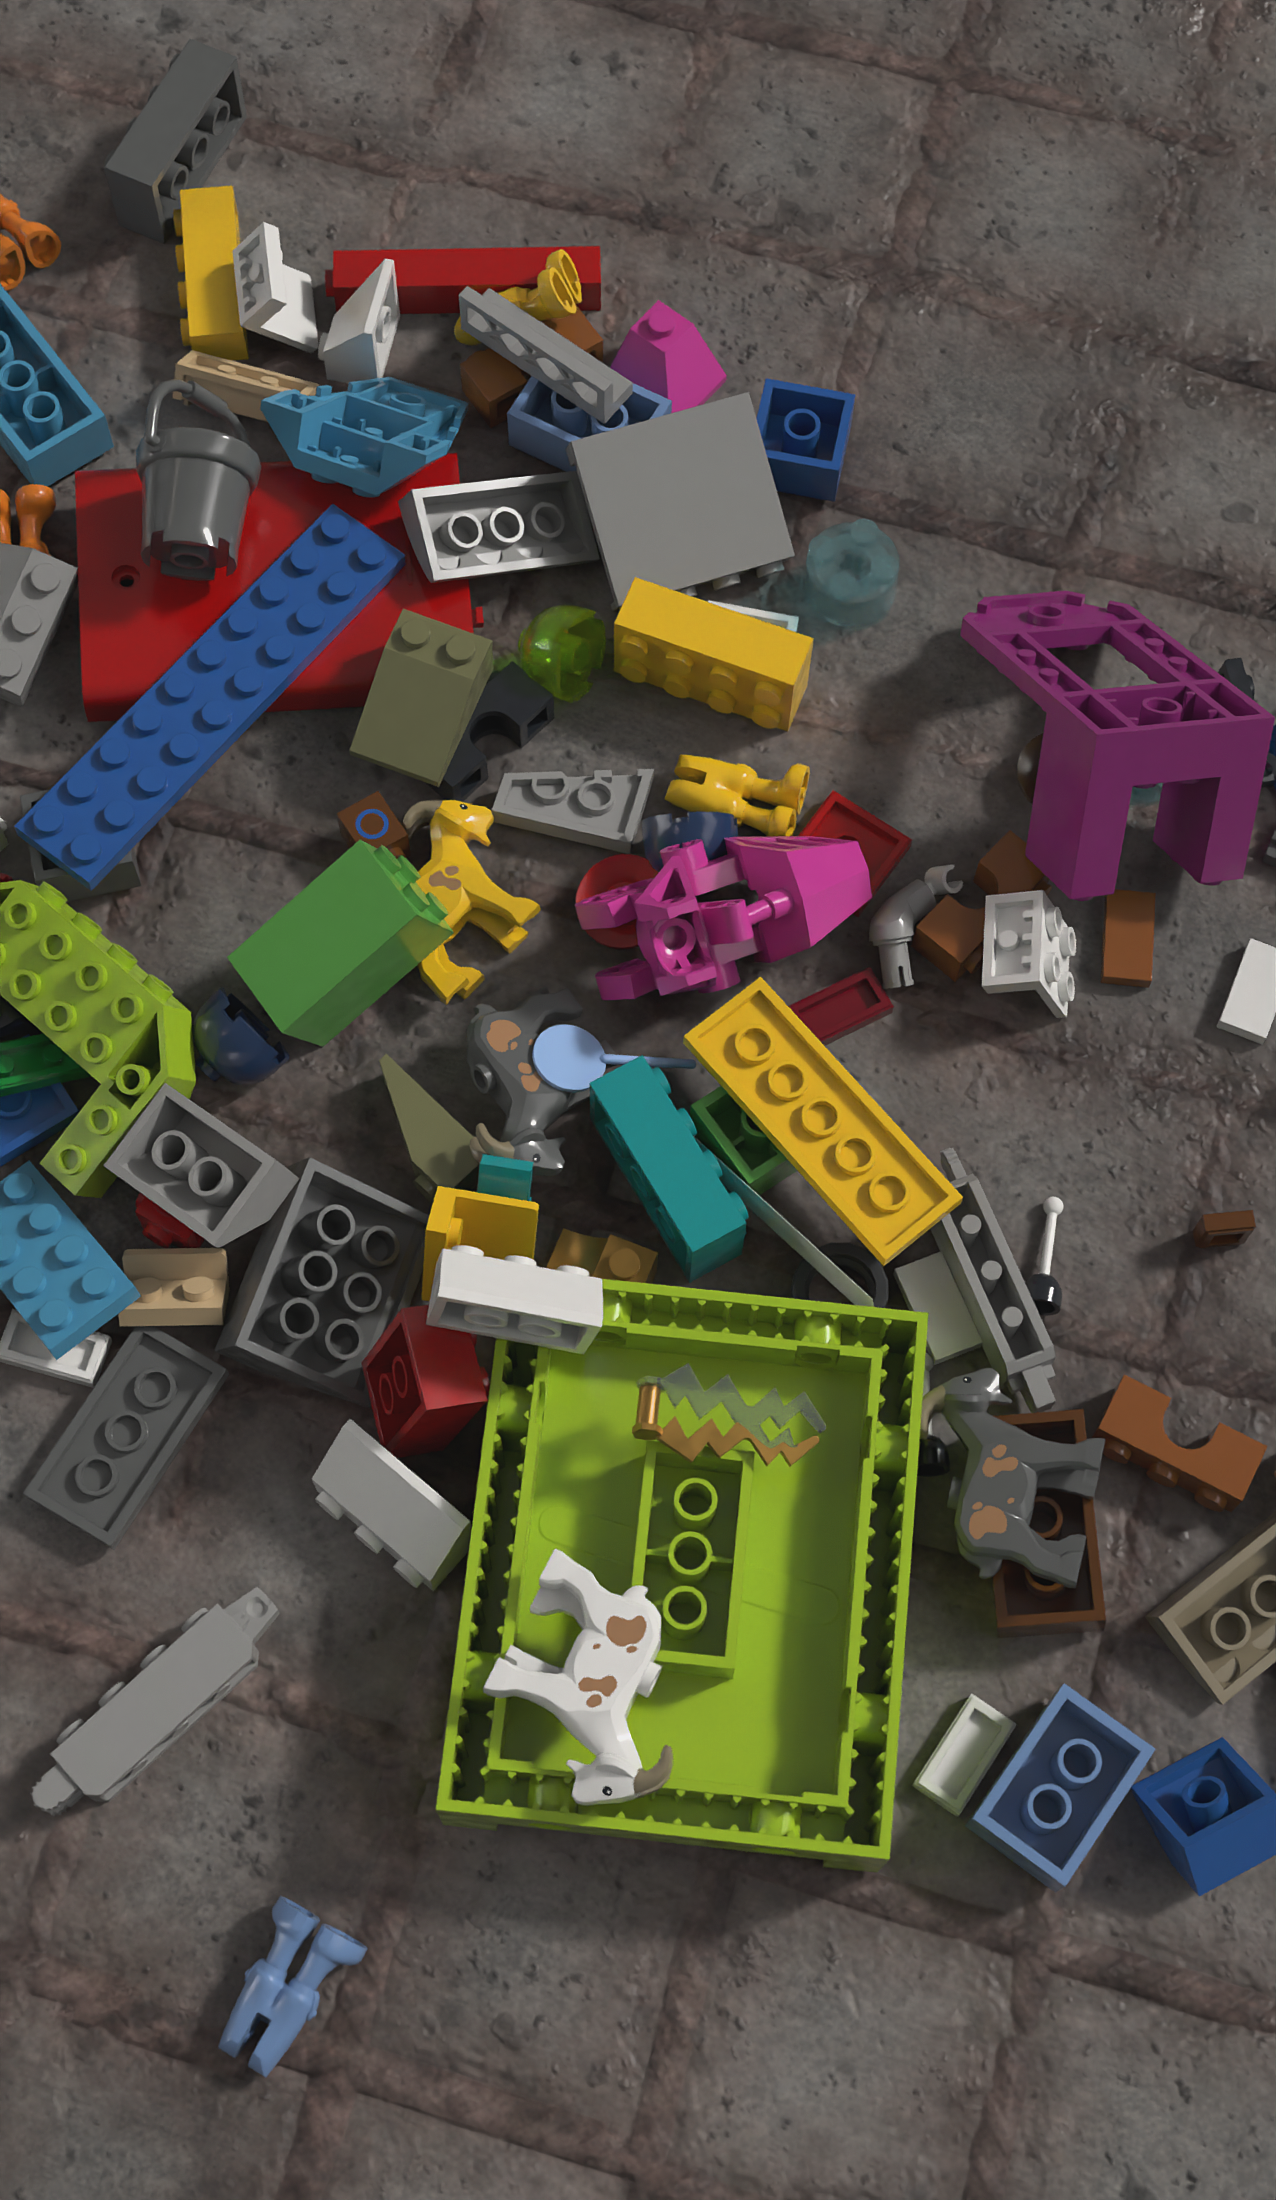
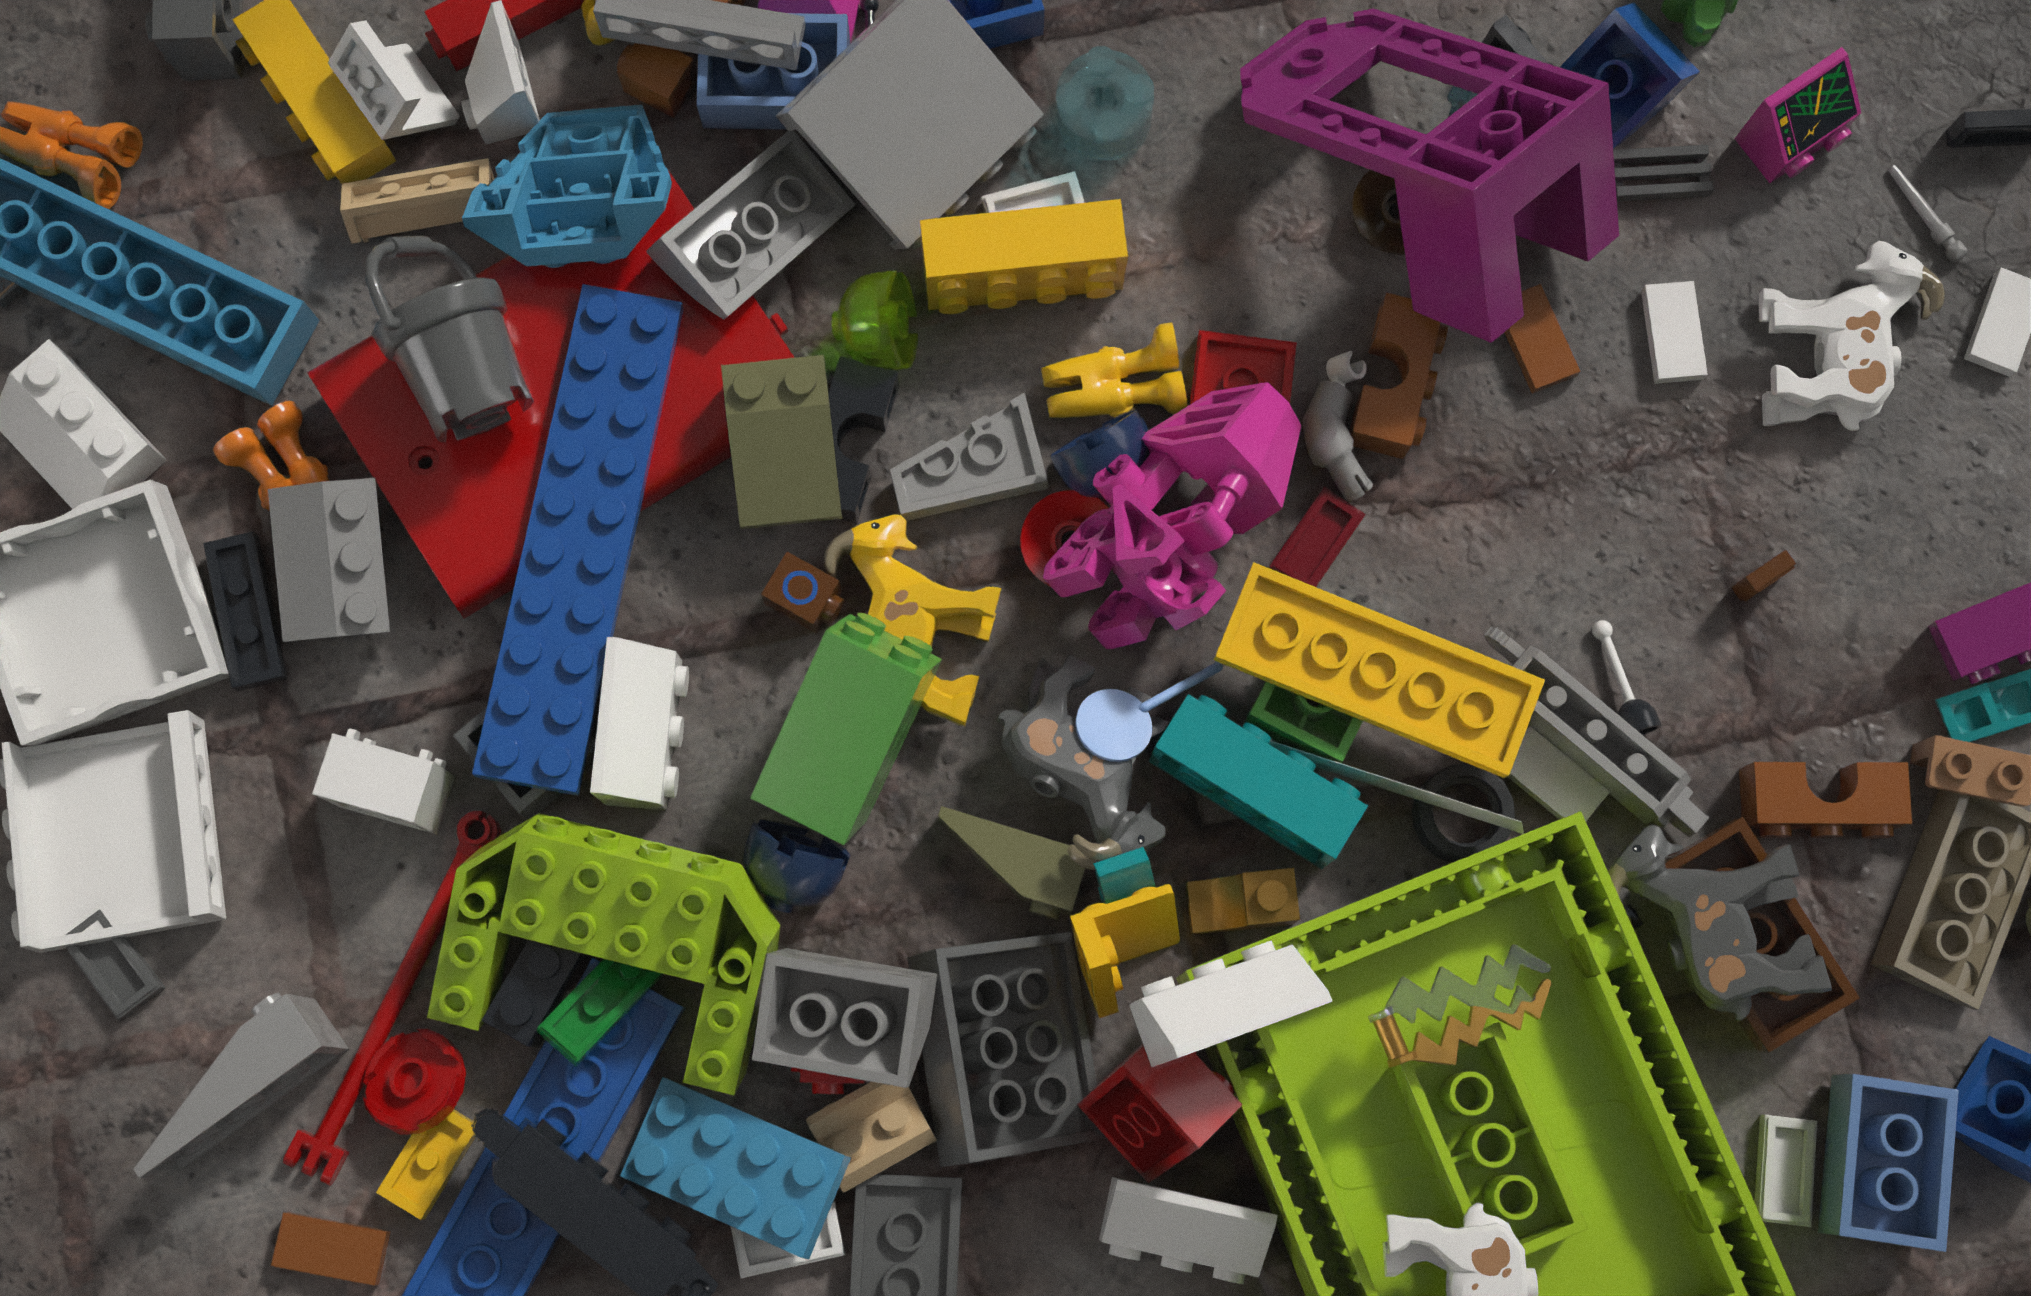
camera: 30 degrees left, 10 degrees up
white bracket [982,890,1076,1018] -> none
none -> white slope [590,637,689,810]

